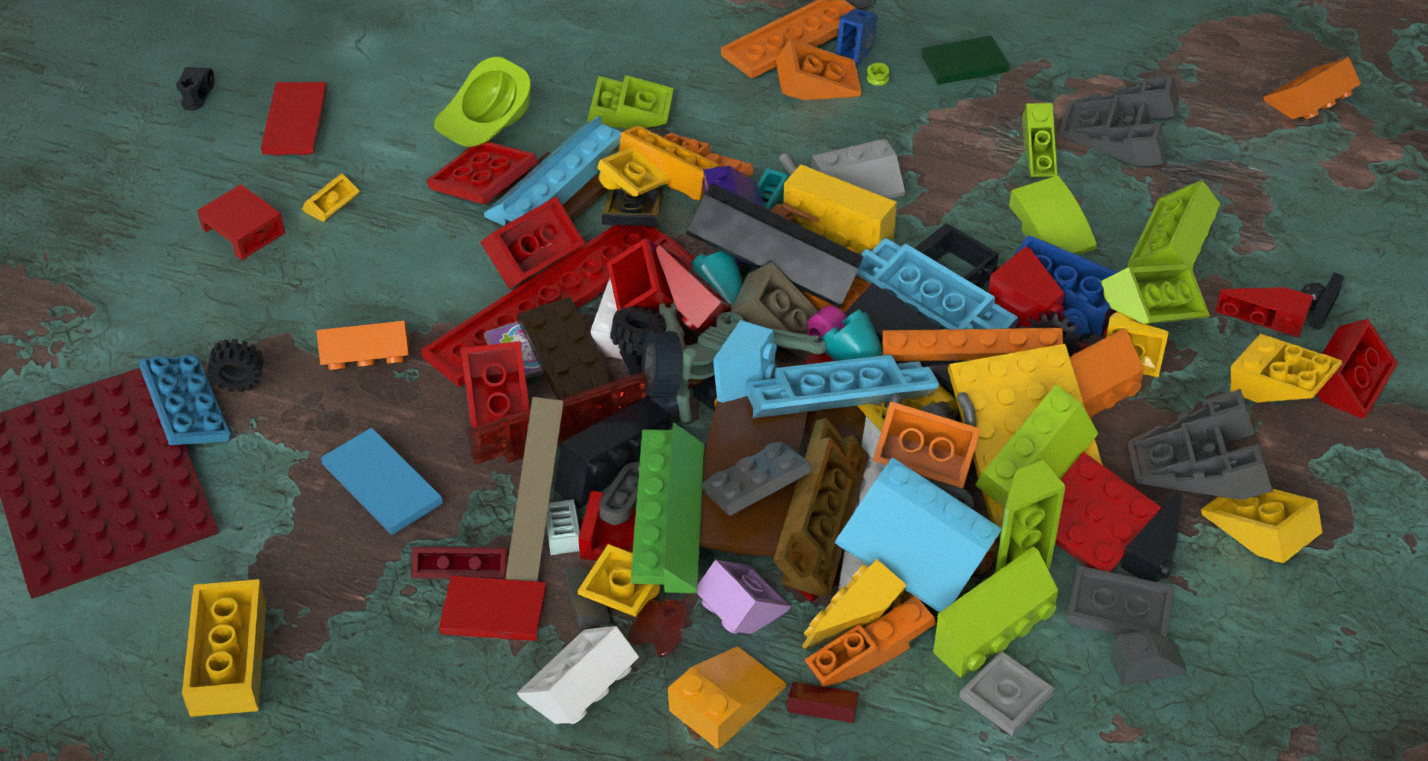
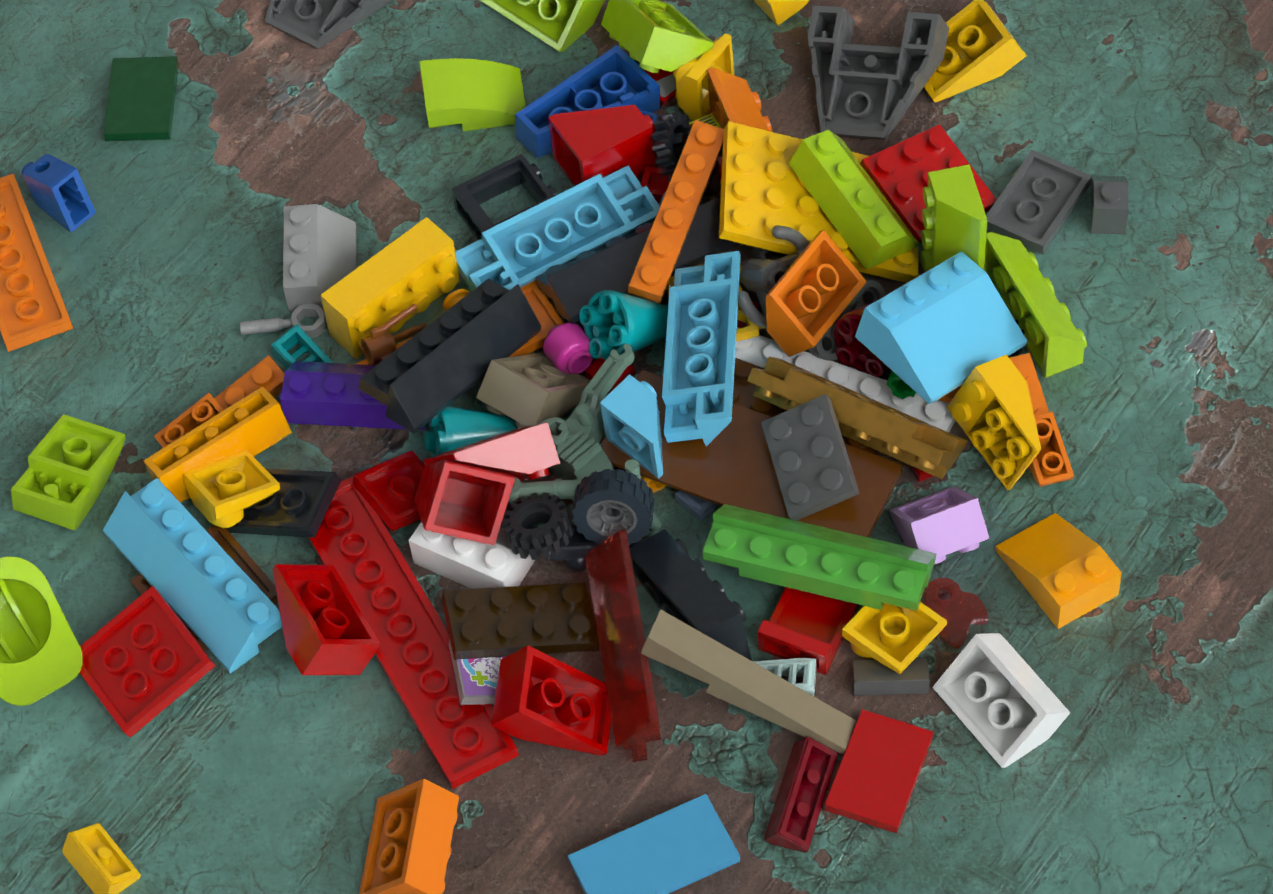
camera: 70 degrees left, 10 degrees up
dark grey plate [599,462,640,525] -> none
orange slope [776,39,862,100] -> none
dark red slope [787,682,859,723] -> none
lime bush [867,63,889,86] -> none
light grey tile [959,651,1055,737] -> none
lime slope [1022,103,1057,178] -> none
black slope [1121,492,1182,582] -> none

